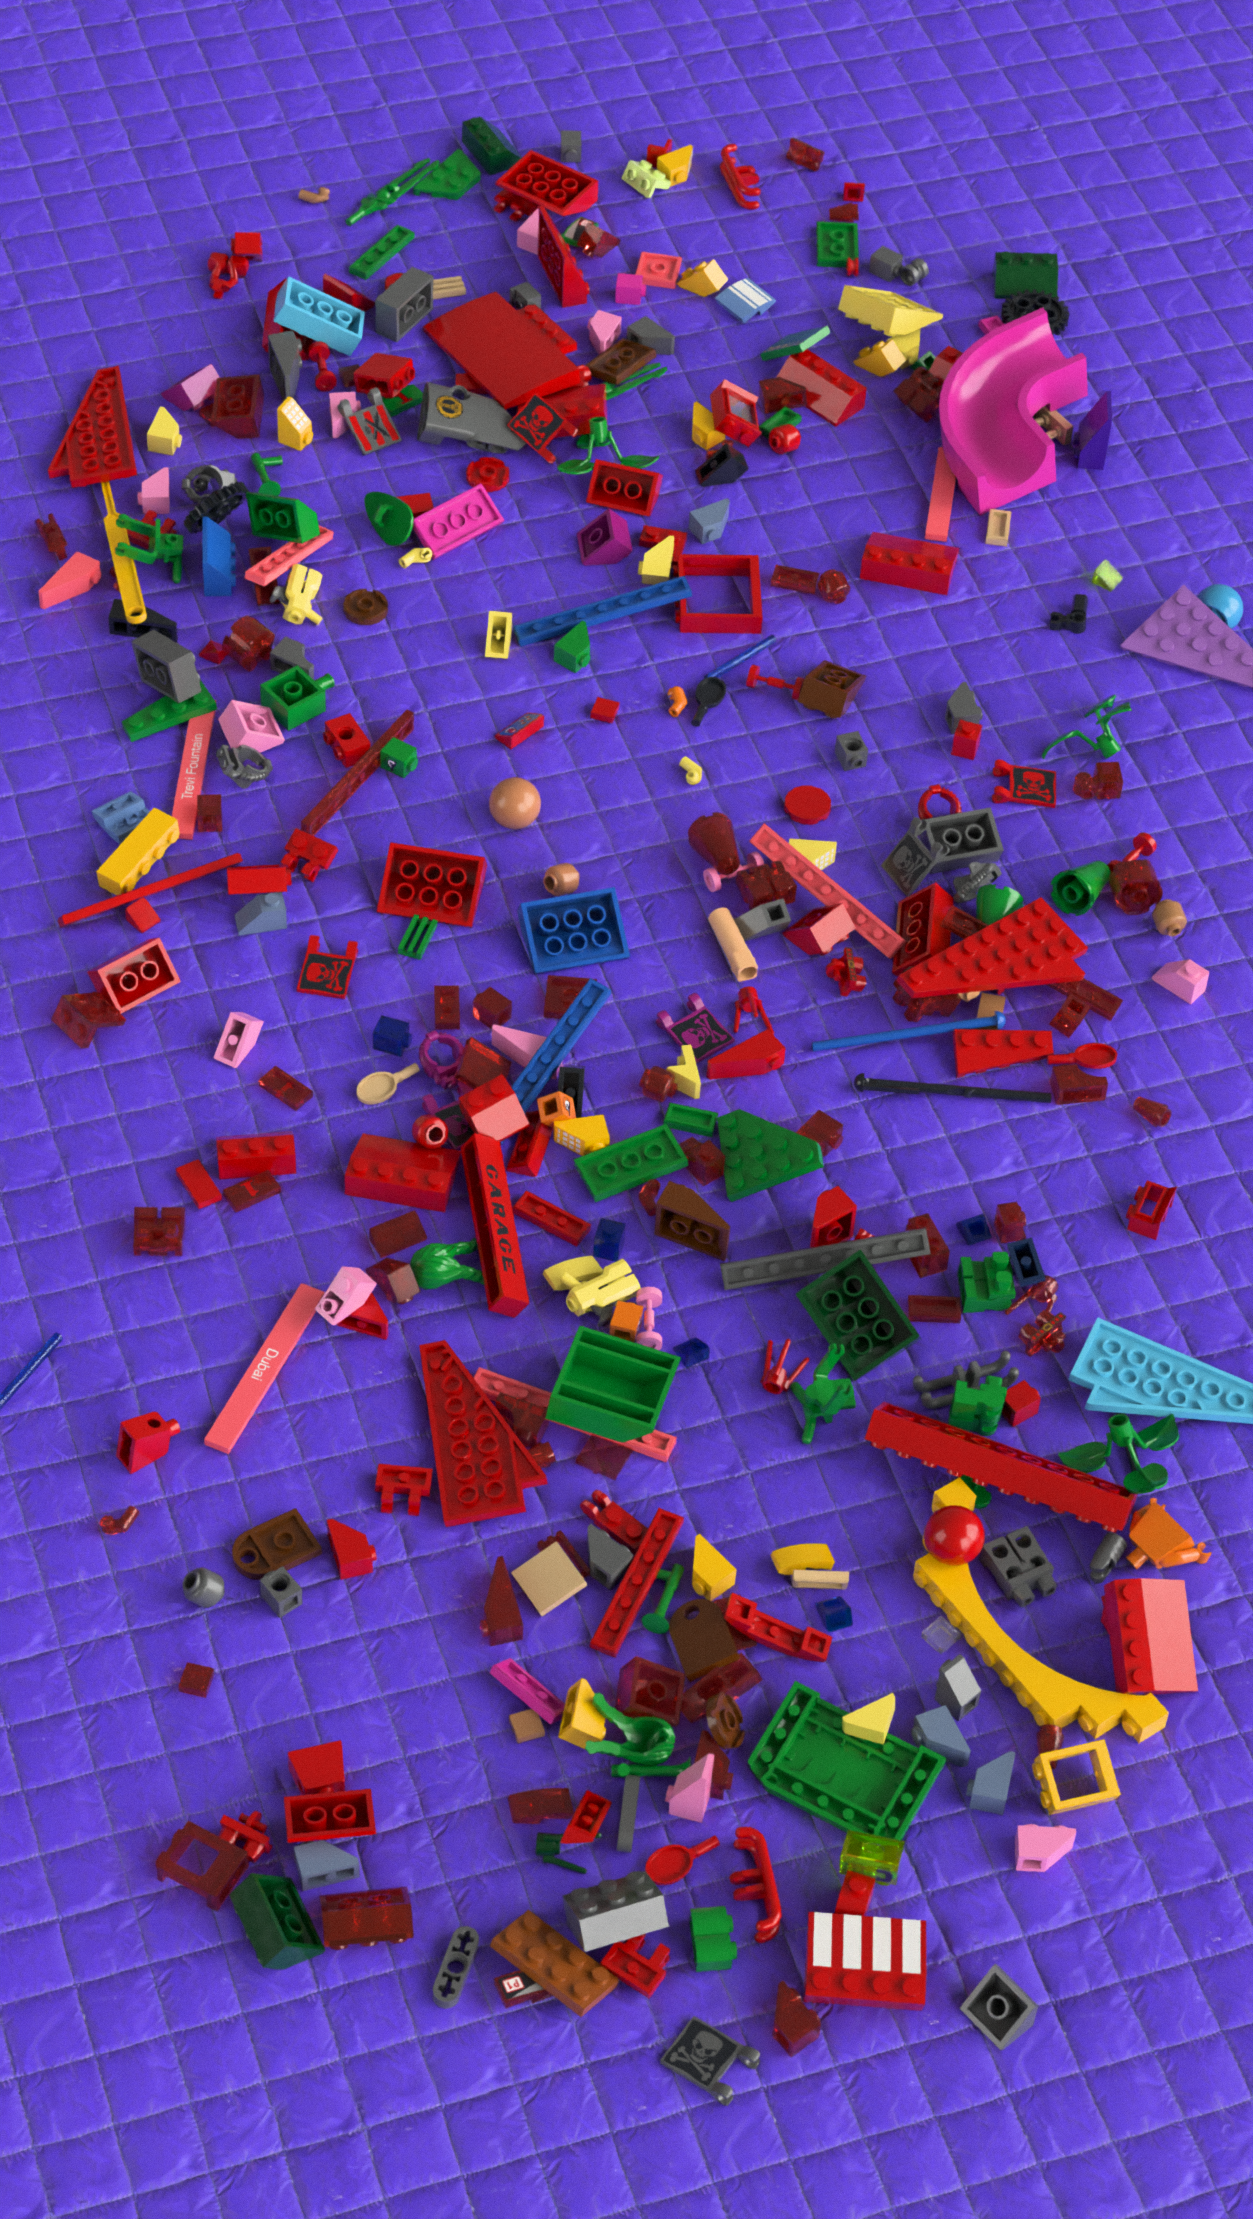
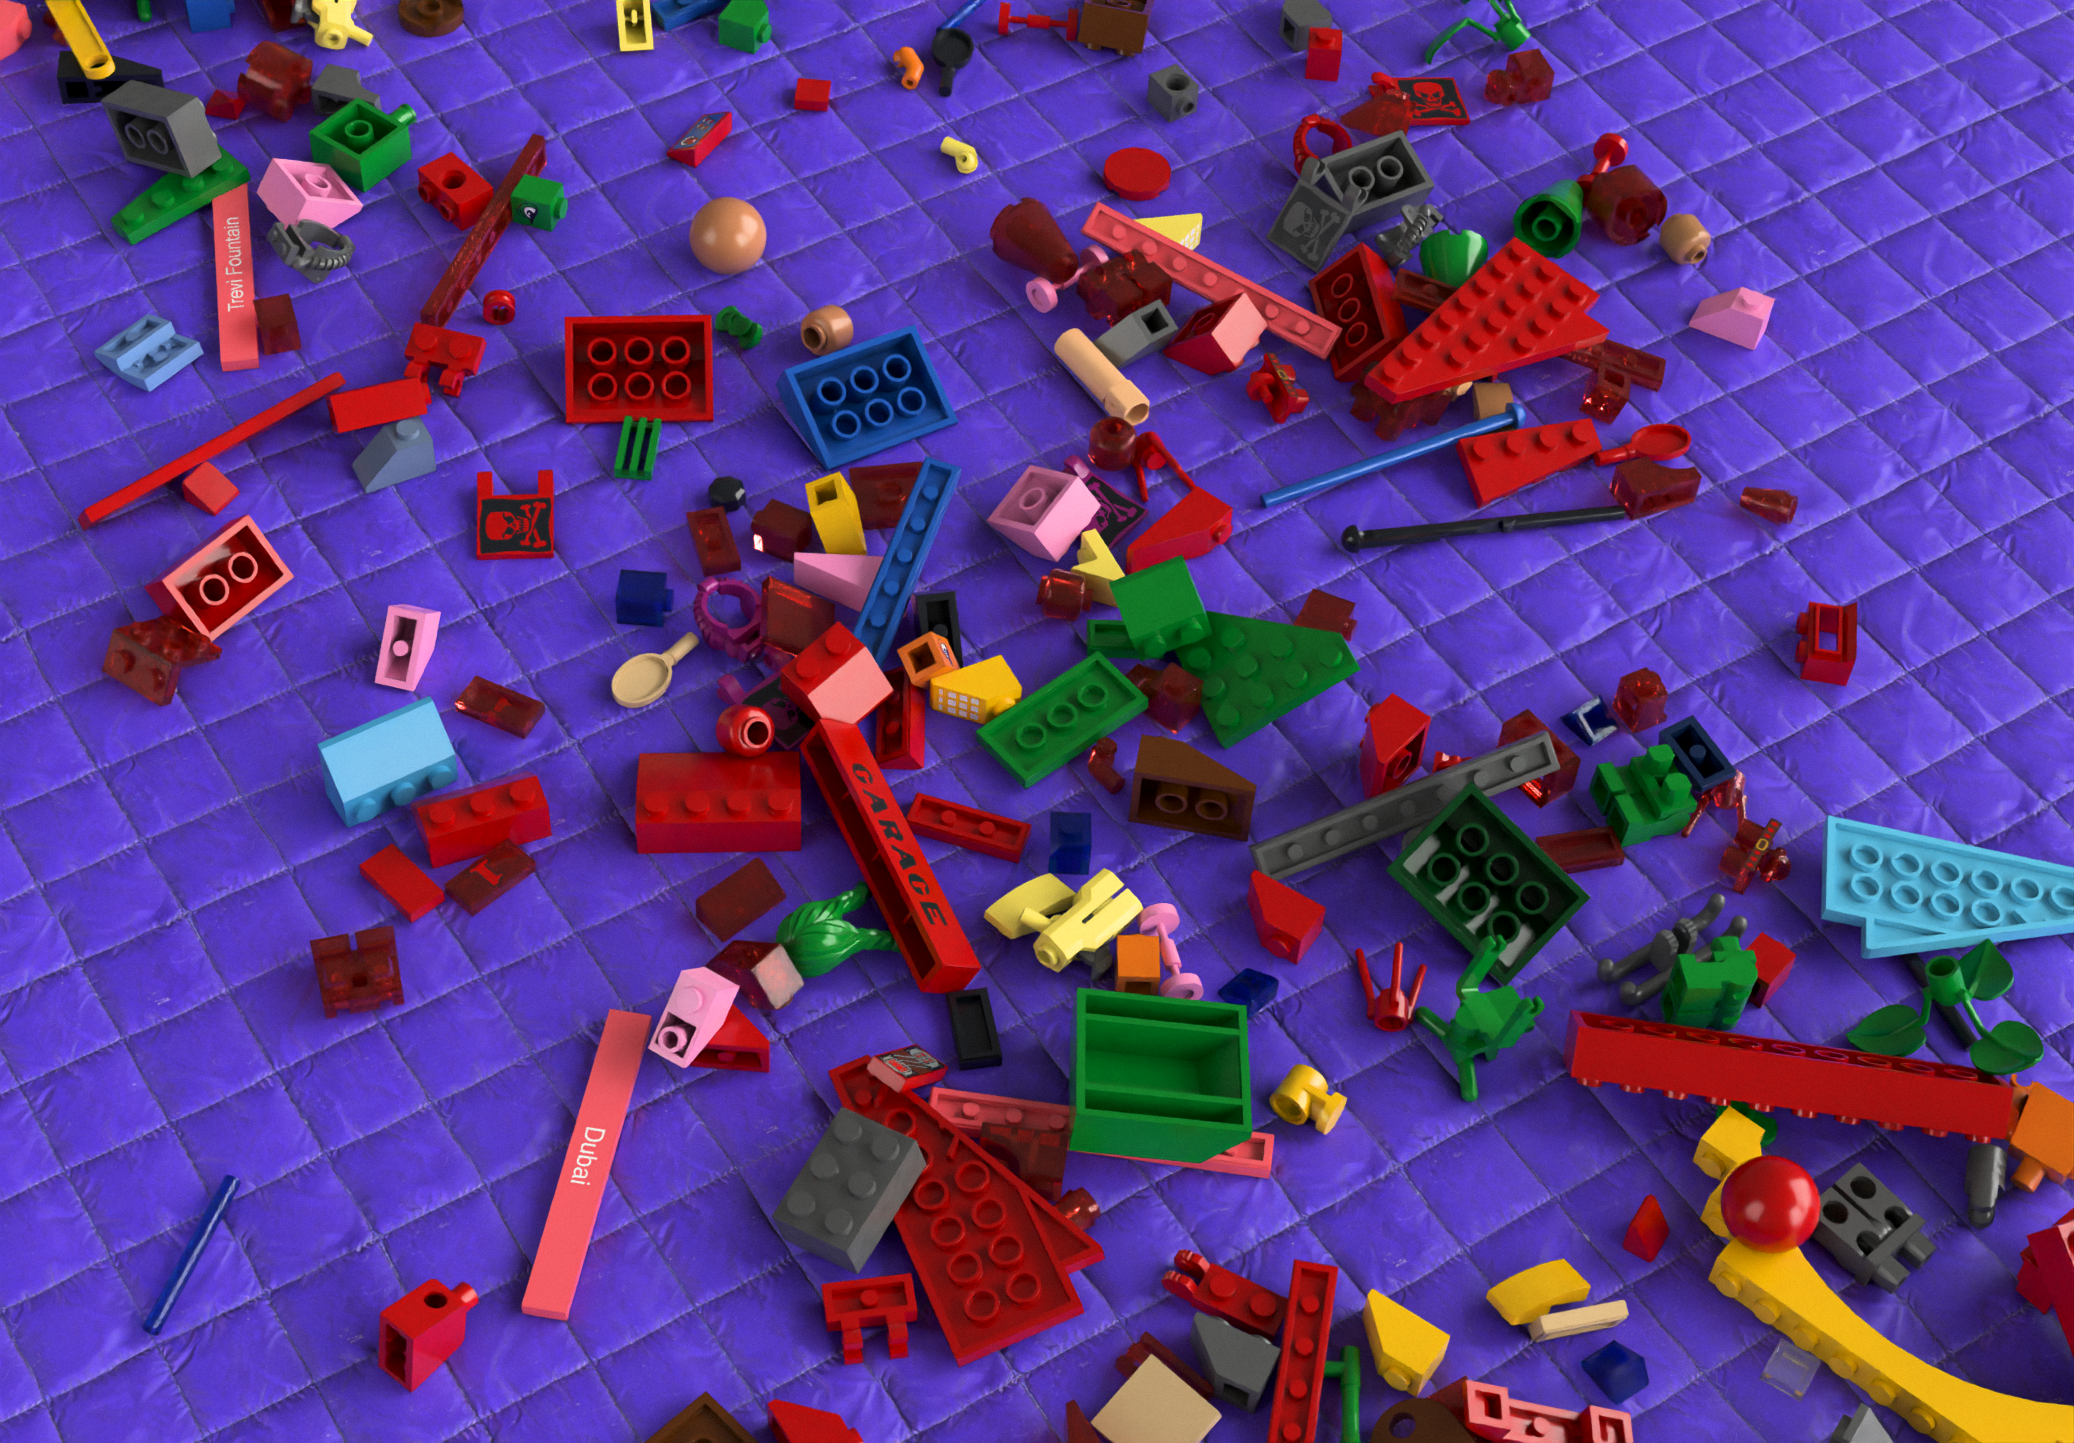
camera: 15 degrees left, 0 degrees up
yellow brick [96,808,180,896] -> none
piece [576,1434,633,1480] -> none
none -> slope [317,696,459,828]
none -> red bush [483,290,515,325]
none -> black tile [708,476,746,513]
none -> green piece [716,306,763,350]
none -> dark grey brick [772,1107,926,1275]
none -> yellow slope [805,471,868,556]
none -> tile [867,1044,948,1093]
none -> black tile [945,987,1002,1071]
none -> bright pink slope [986,465,1101,562]
none -> clear red head [1088,416,1137,472]
none -> green slope [1109,555,1213,661]
none -> red slope [1247,870,1326,965]
none -> yellow piece [1269,1064,1347,1135]
none -> clear red slope [1334,88,1417,138]
none -> red slope [1622,1194,1669,1262]

